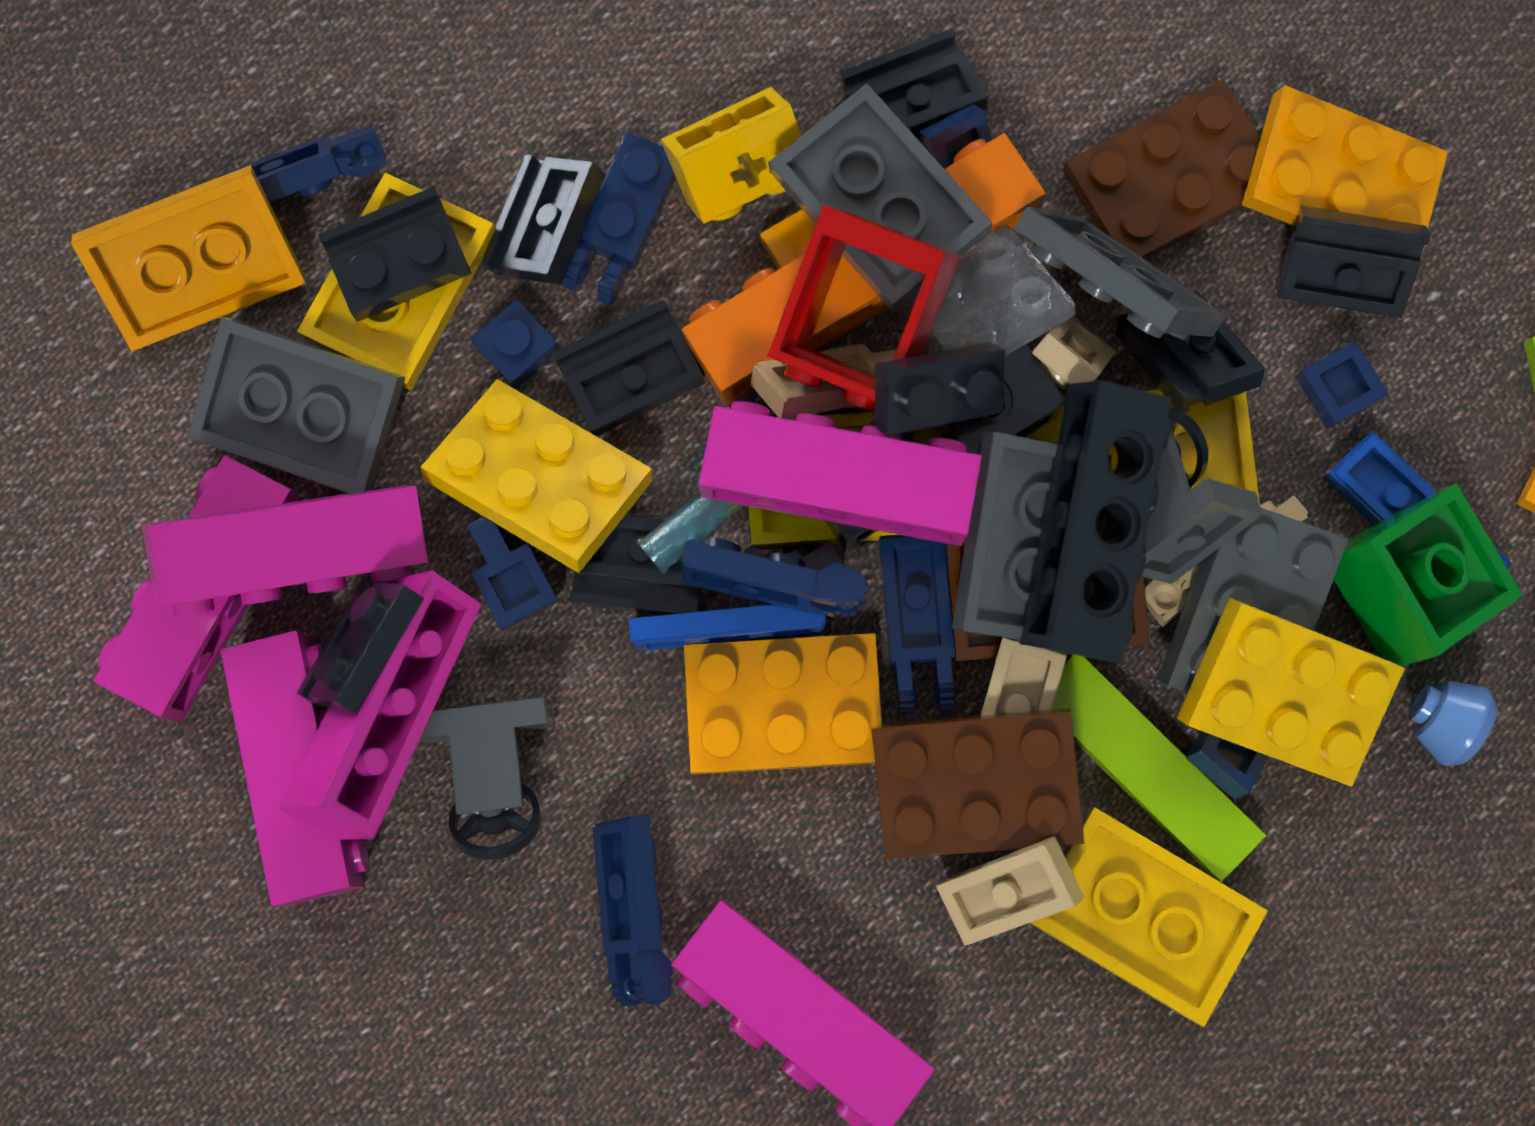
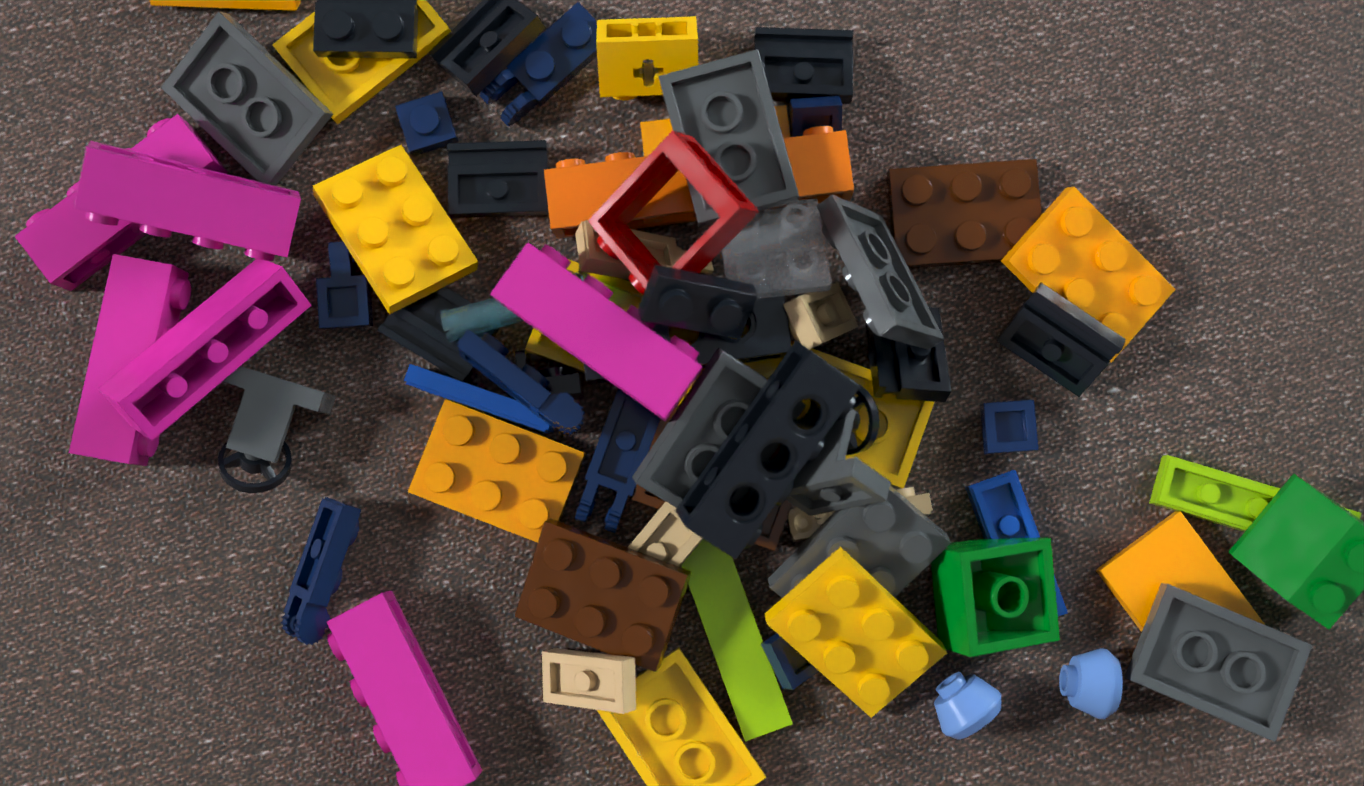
camera: 20 degrees right, 5 degrees up
black plate [296,582,424,715] -> none

